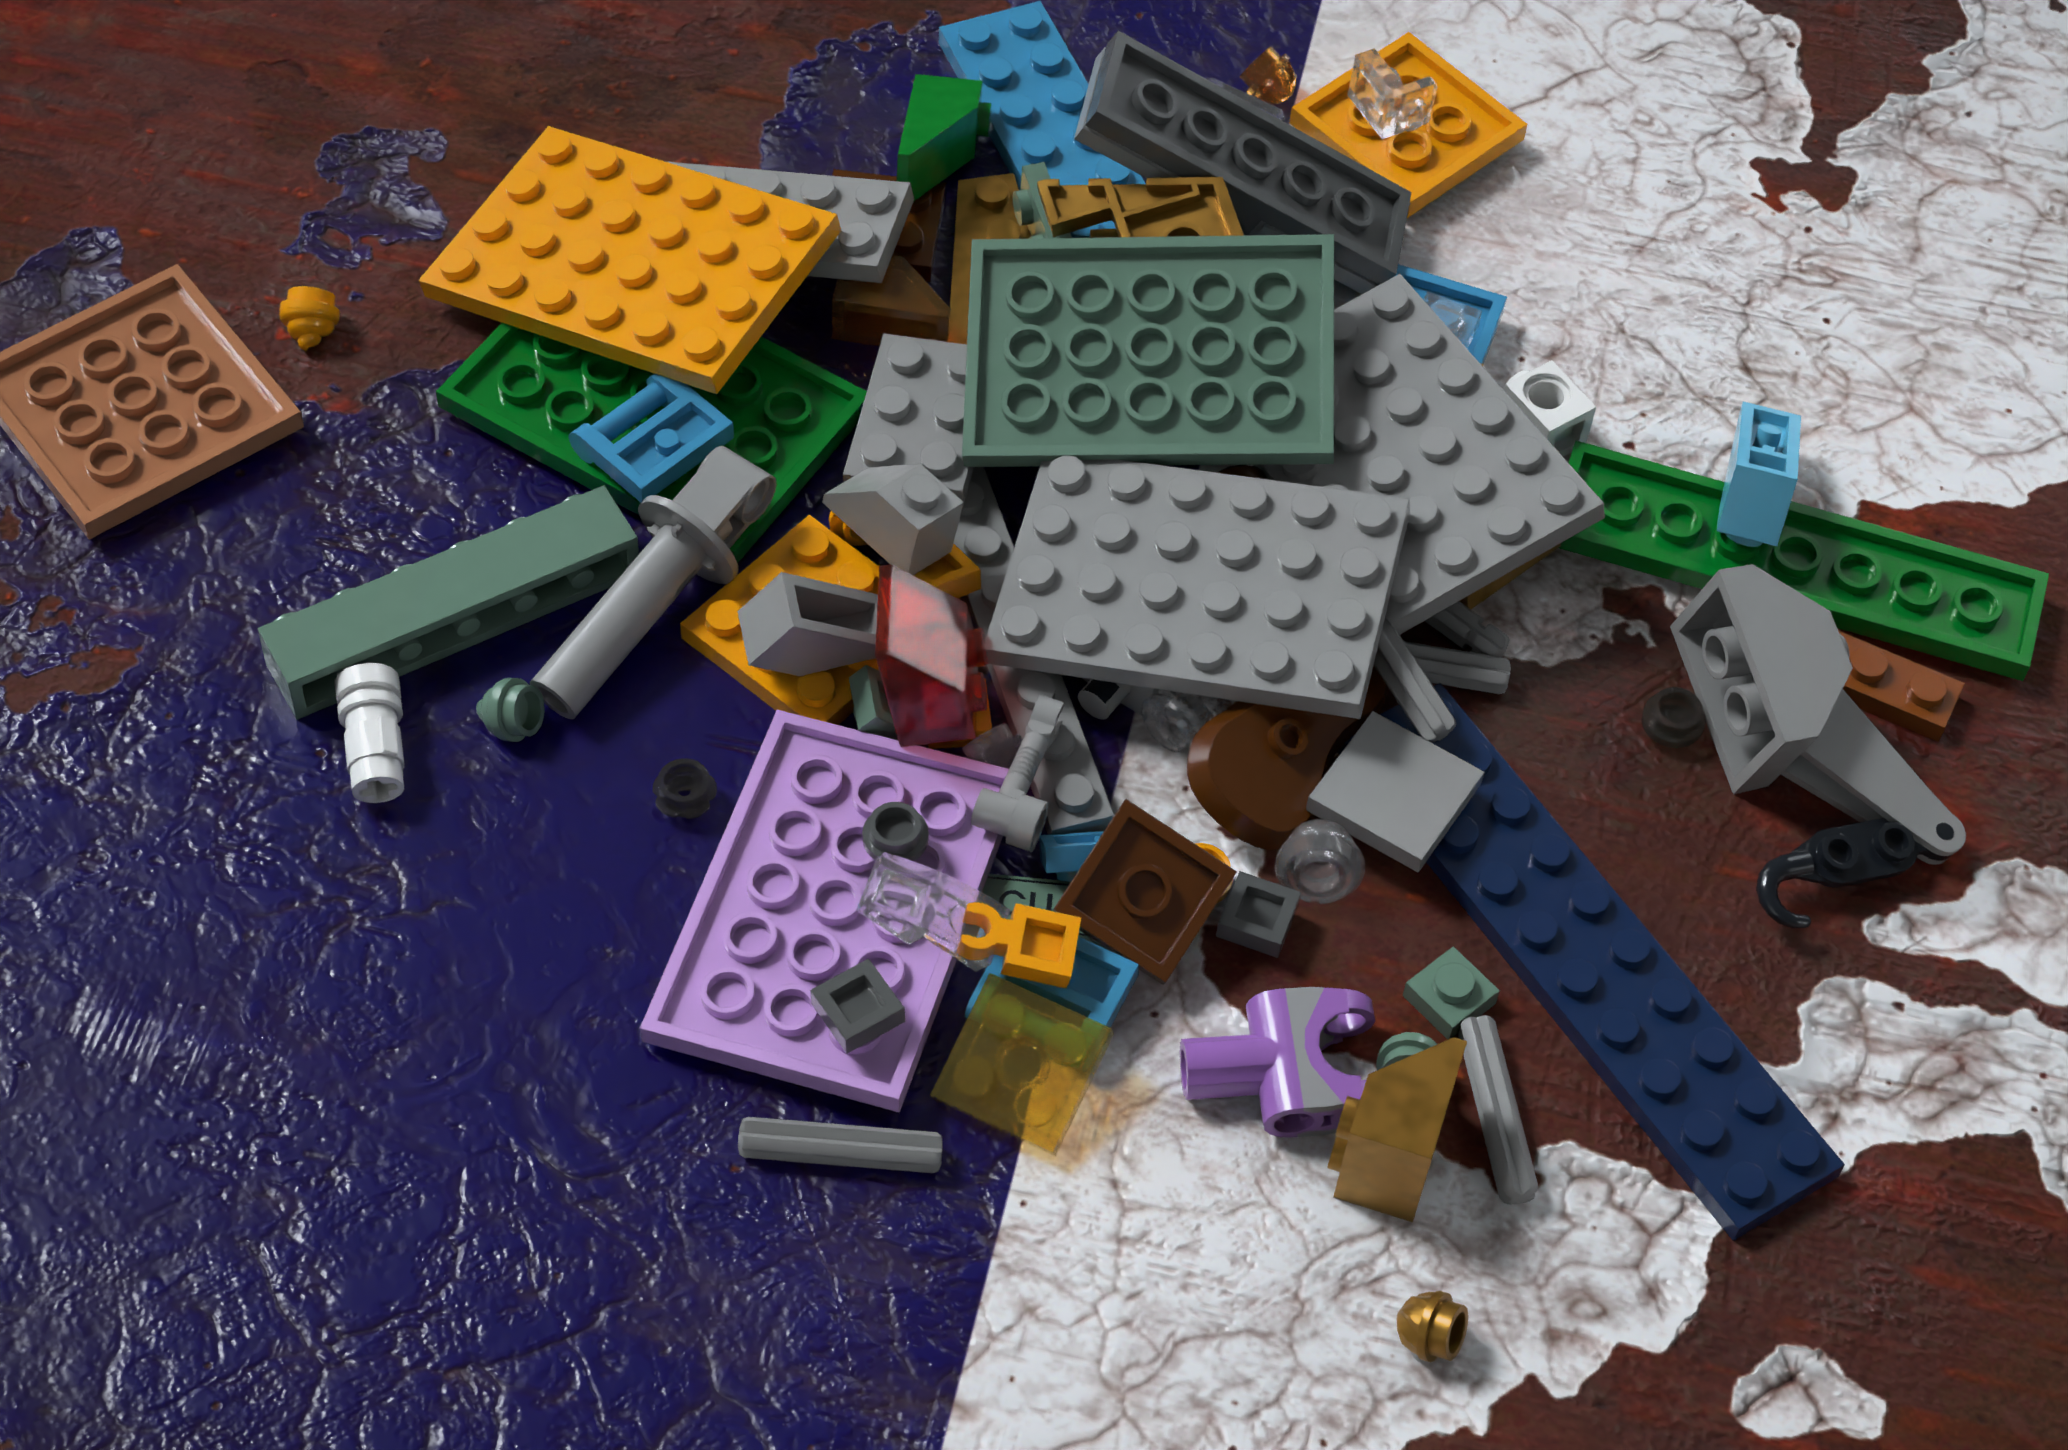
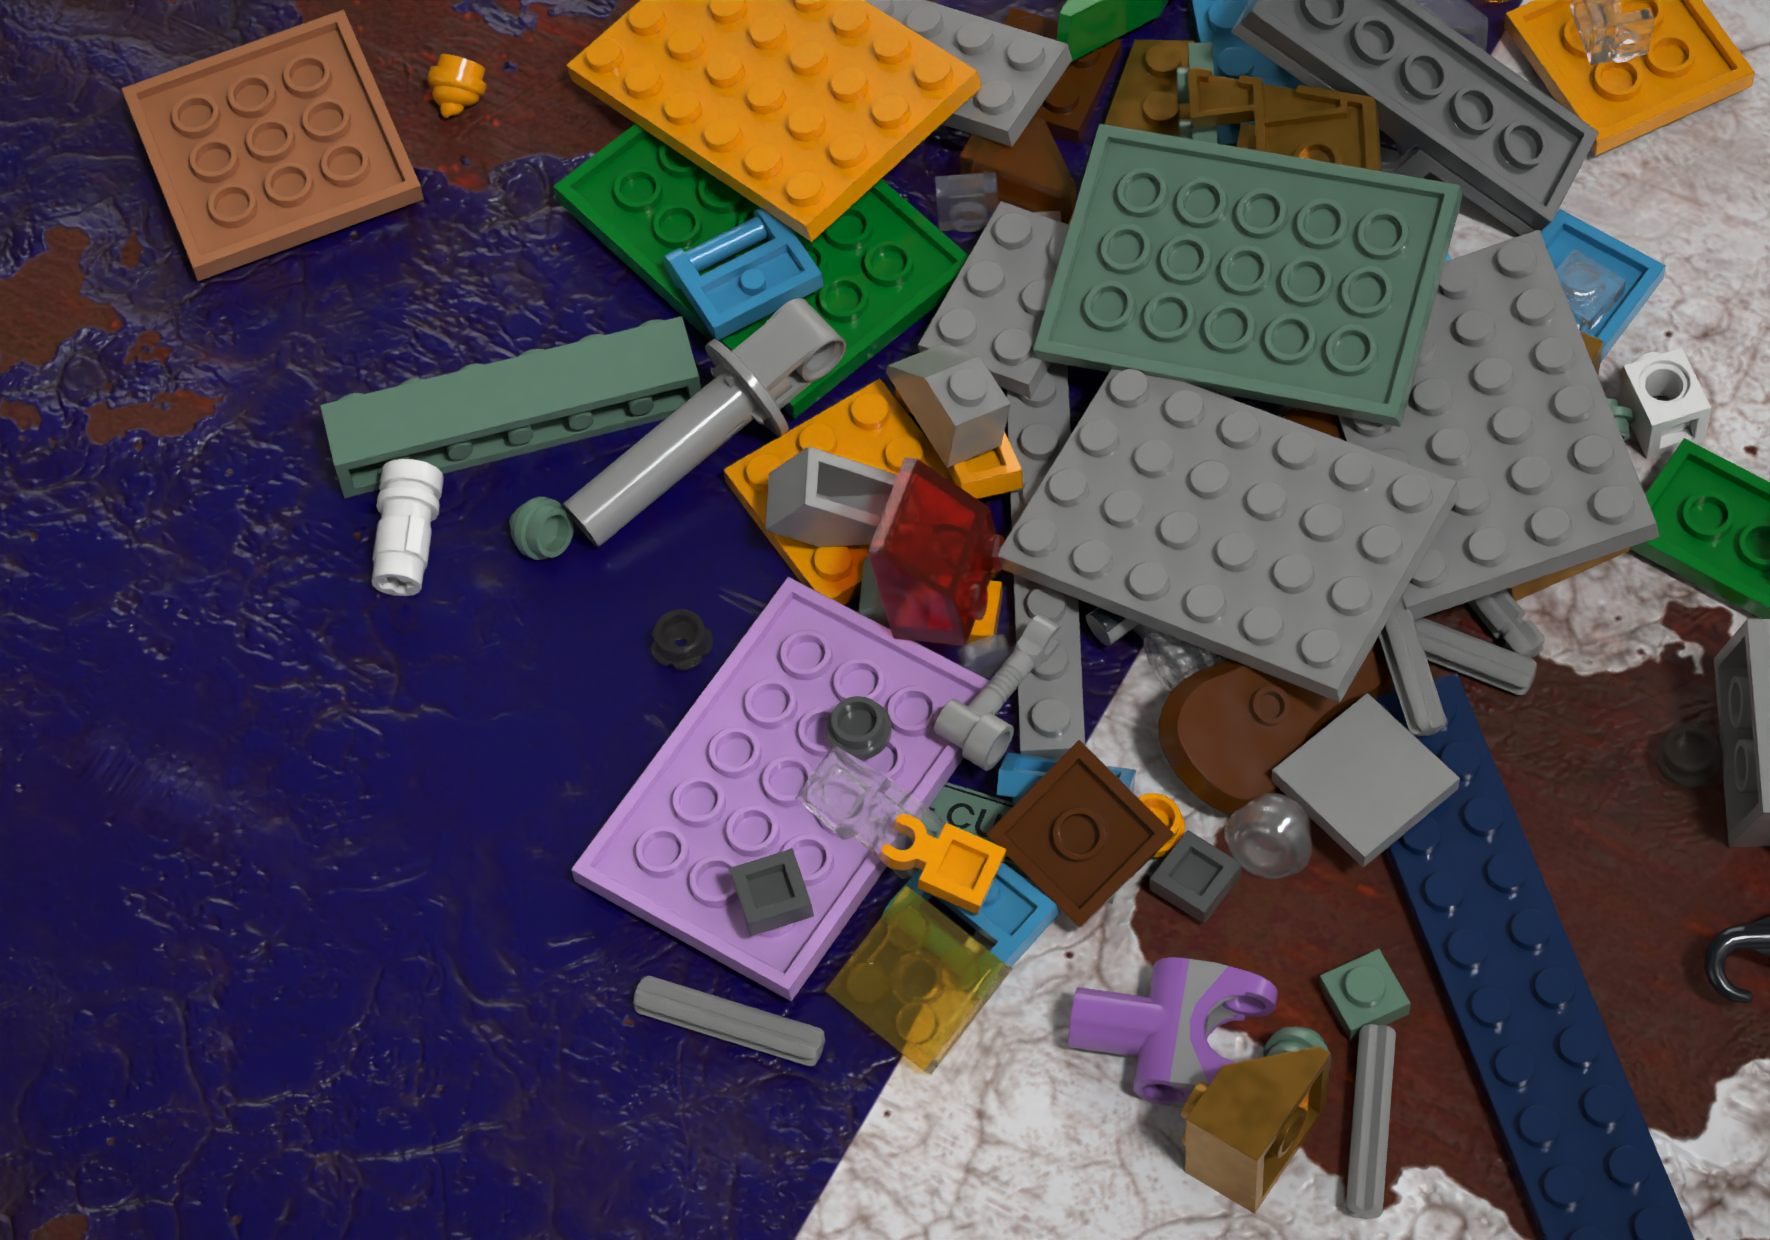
camera: 25 degrees right, 5 degrees up
none -> clear plate [935,172,998,232]

